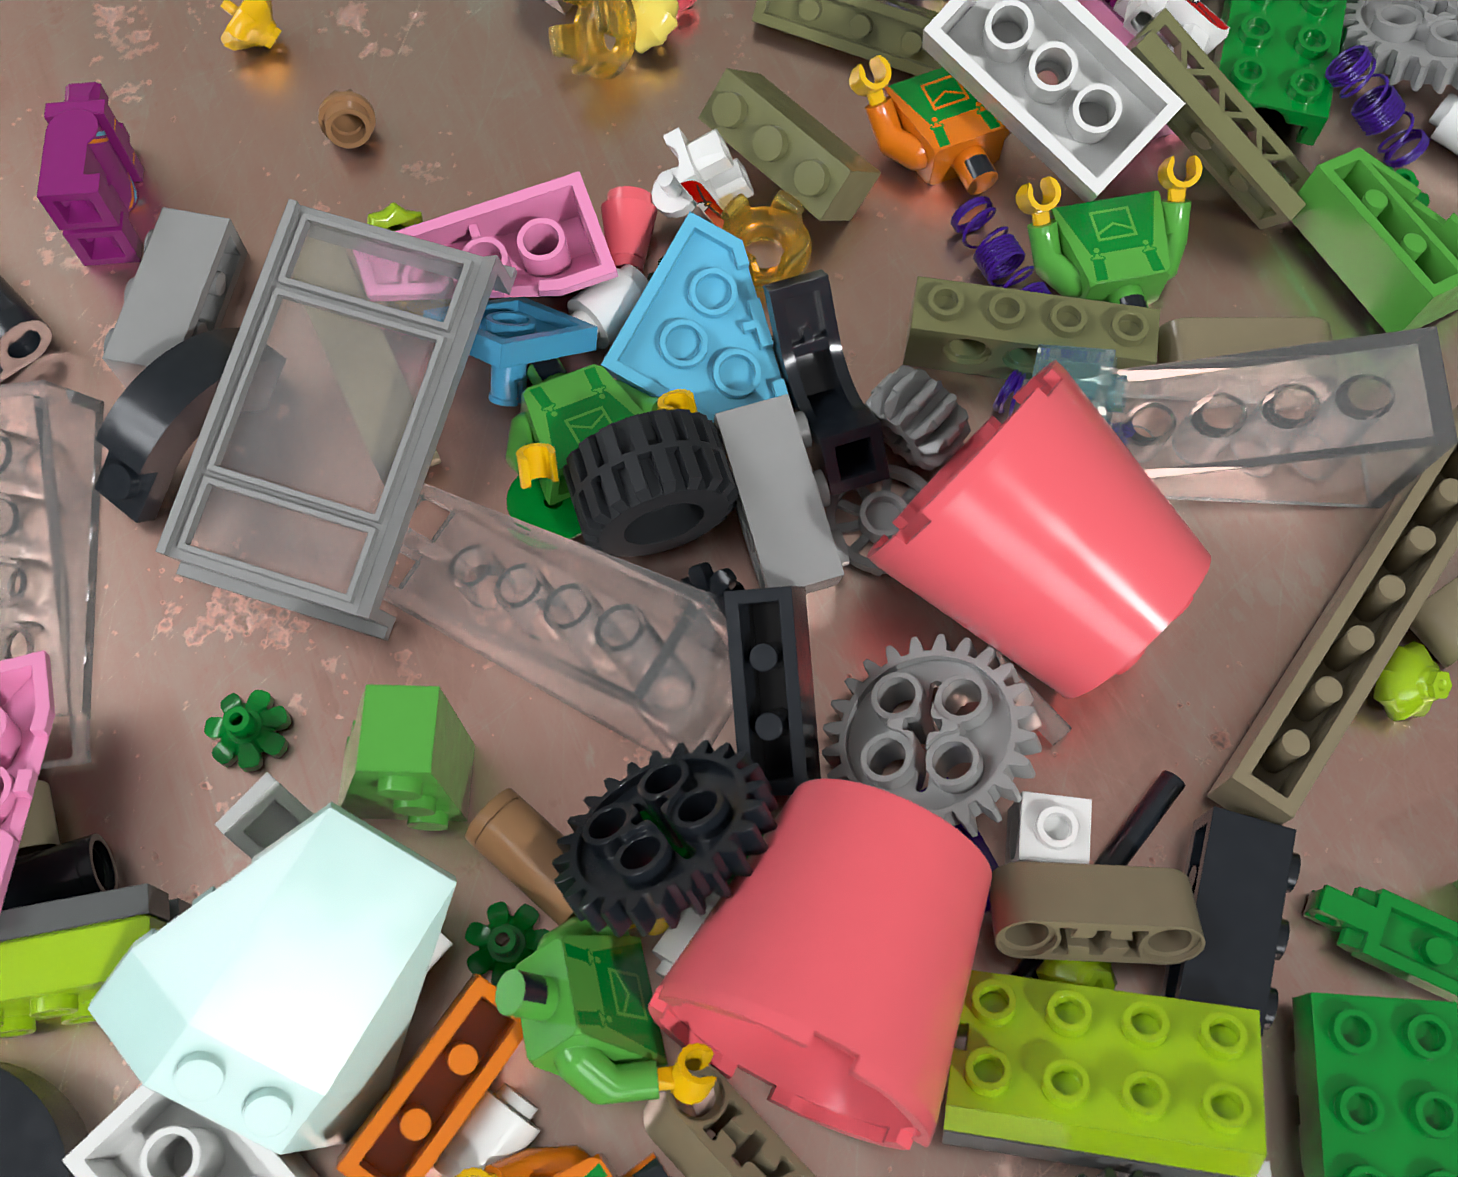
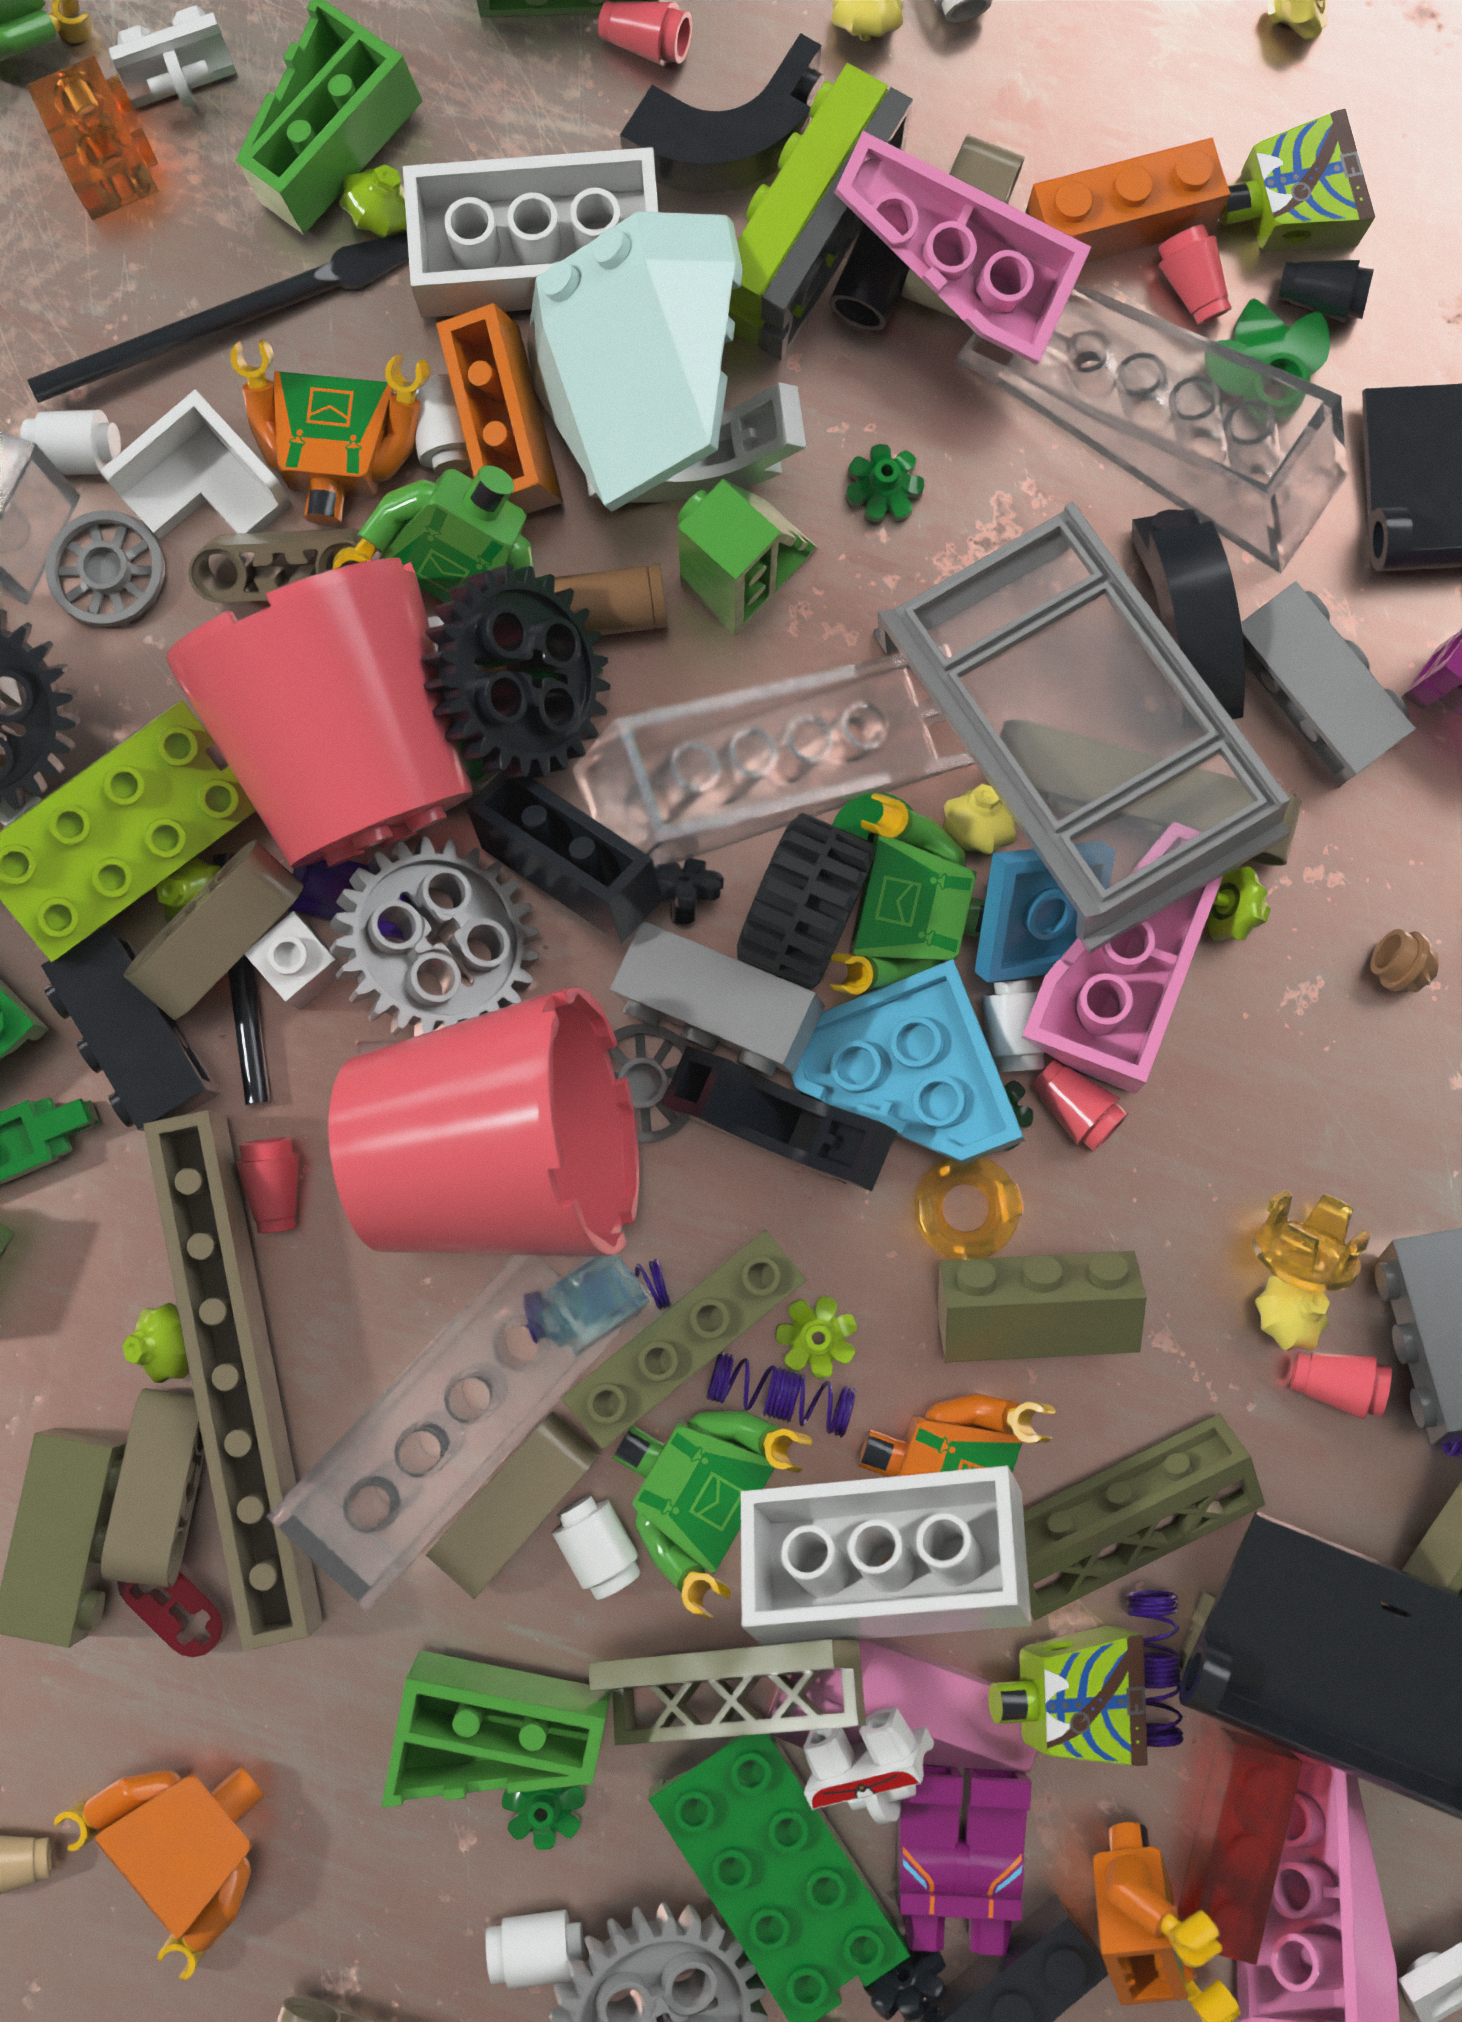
camera: 130 degrees right, 15 degrees up
green plant [465,901,549,987] -> none
white hips [651,127,754,229] -> none
light grey gear [865,365,971,471] -> none
dark purple piece [1324,45,1430,168] -> none
none -> coral cone [235,1137,300,1234]
none -> white brick [552,1495,641,1600]
none -> lime plant [775,1296,857,1379]
none -> light yellow piece [942,784,1016,855]

